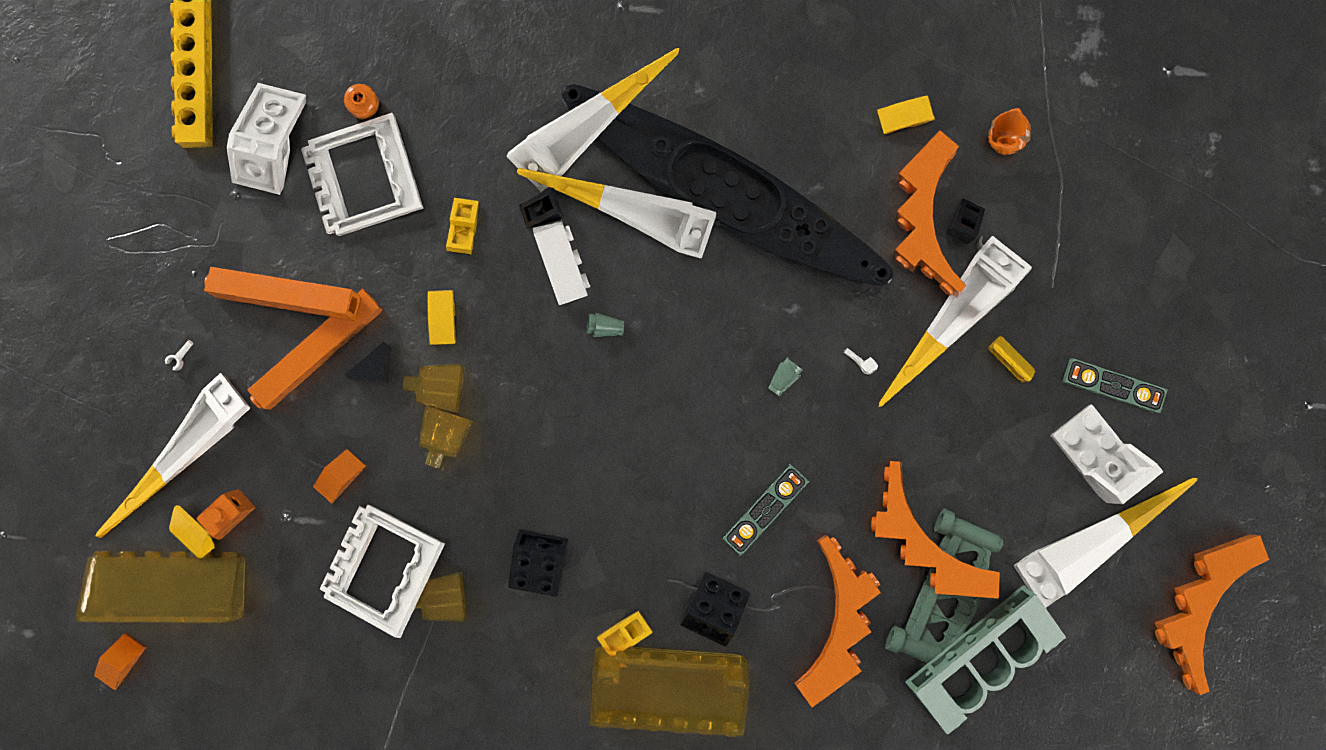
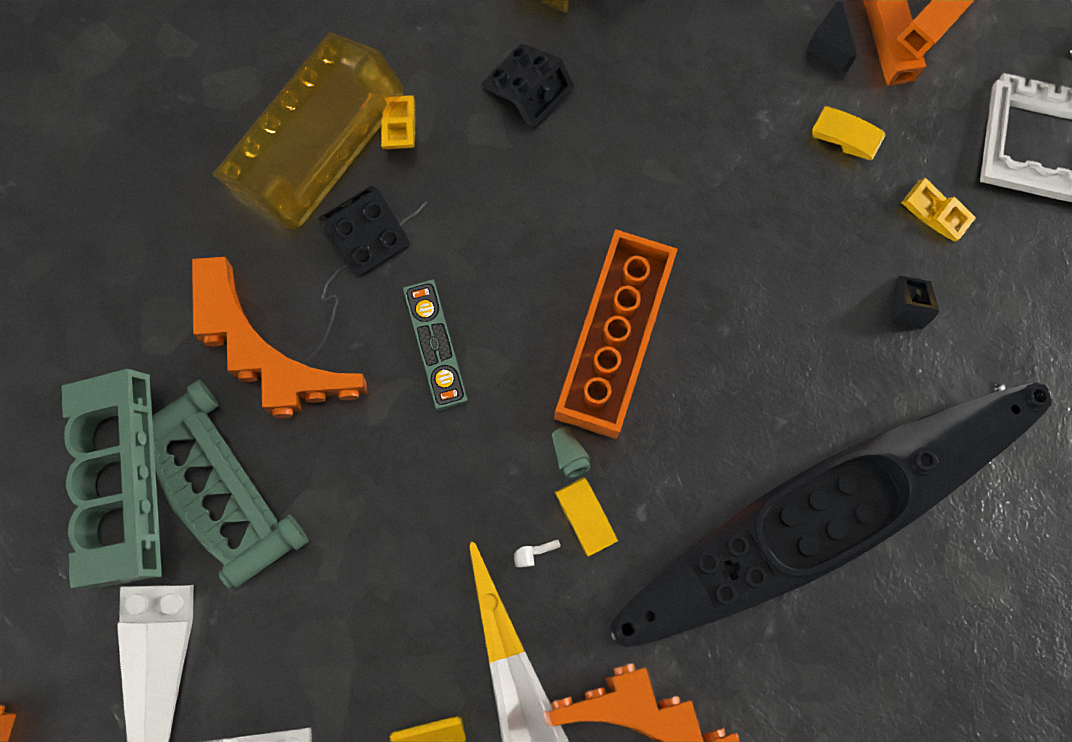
camera: 120 degrees right, 10 degrees down
clear yellow torso [403,364,464,413] -> none
clear yellow torso [419,405,475,468] -> none
white plate [507,48,679,192] -> none
white plate [517,168,716,258] -> none
white wedge [533,218,590,305] -> none
sand green cone [587,312,624,337] -> none
orange arch [871,461,1000,599] -> none
none -> orange brick [554,229,678,440]
none -> yellow slope [555,477,618,557]

